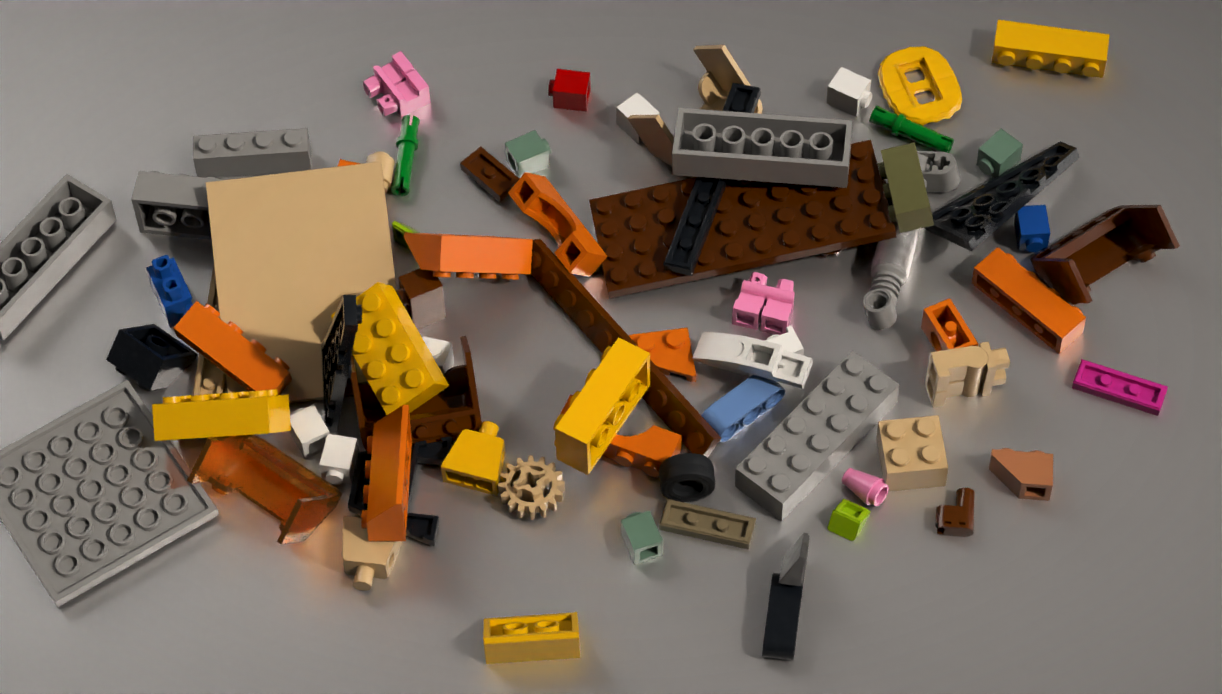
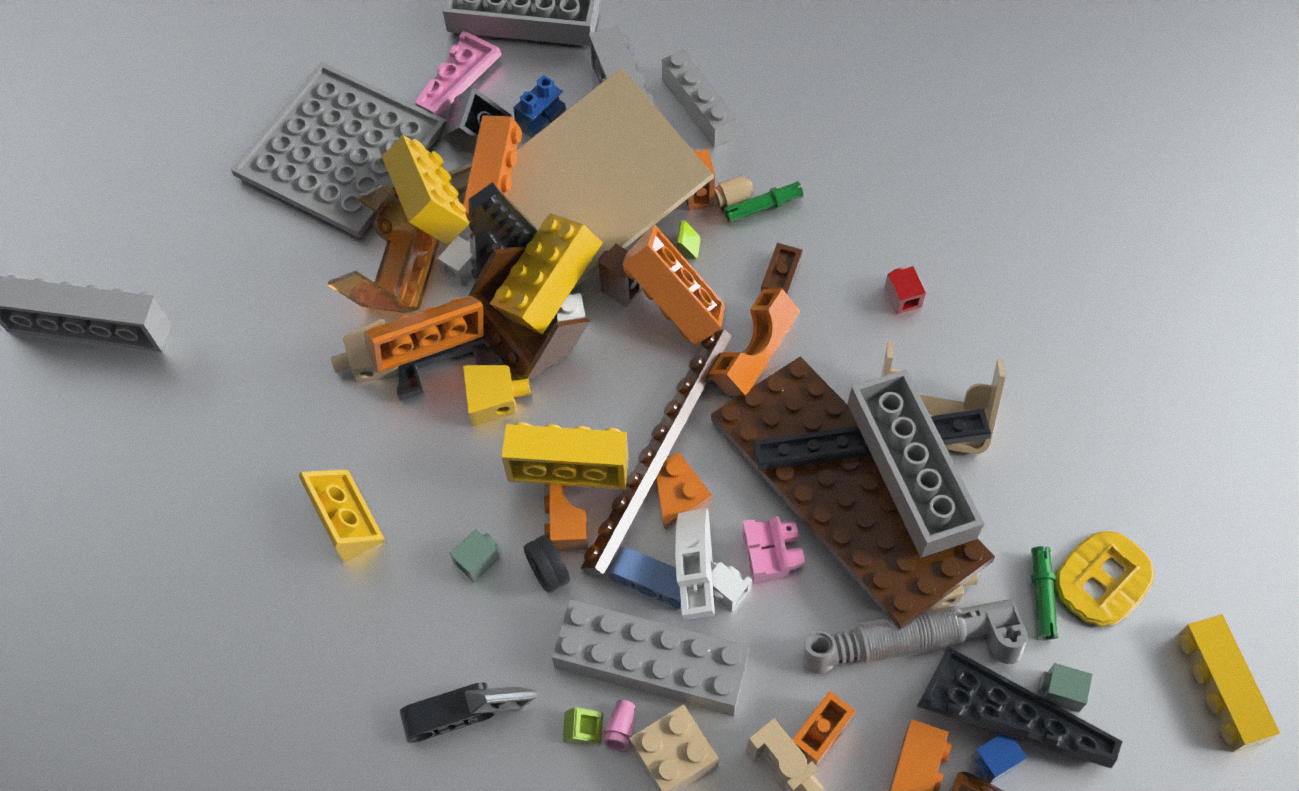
camera: 65 degrees right, 5 degrees up
white brick [319,434,359,485] -> none
bright pink hips [363,51,431,117] -> none
tan gear [498,455,565,520] -> none
sand green brick [505,130,551,178] -> none
white brick [616,92,660,144] -> none
dark tan tile [659,499,756,550] -> none
white brick [826,67,873,116] -> none
olive brick [878,142,934,233] -> none
none -> bright pink wing [415,31,501,116]

